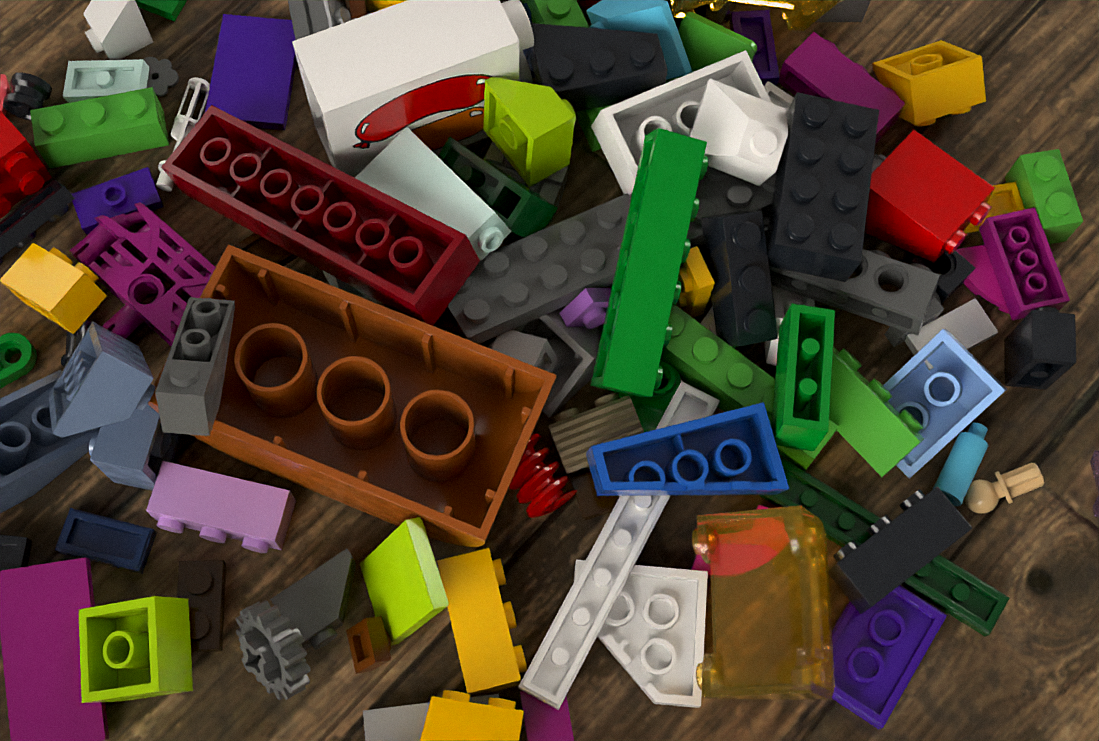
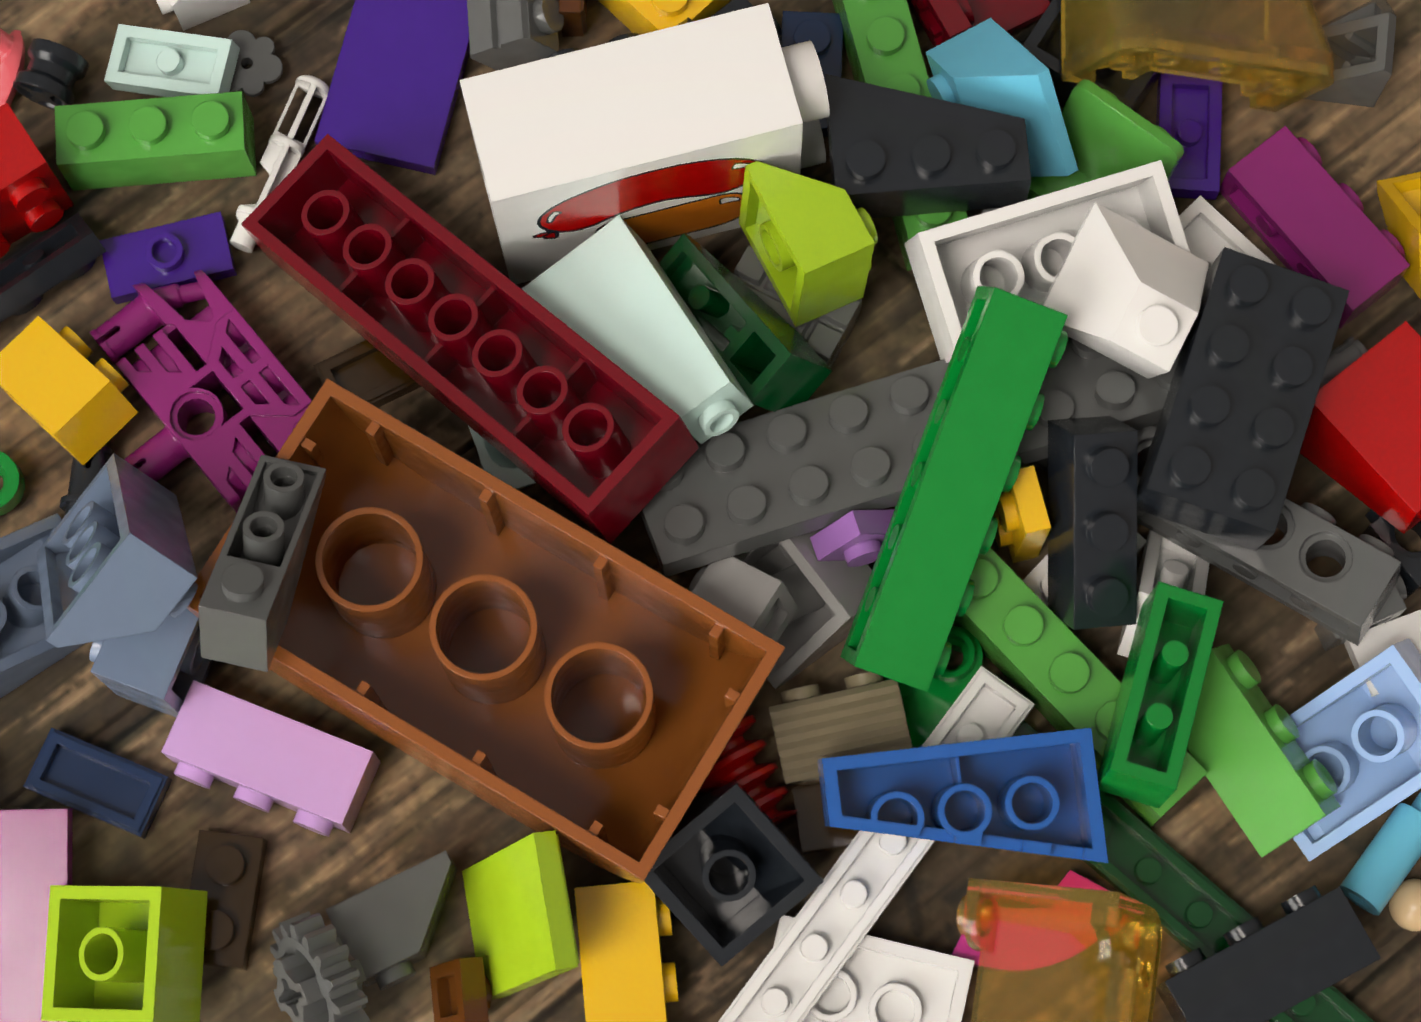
camera: 15 degrees right, 5 degrees up
none -> black slope [644,780,824,967]

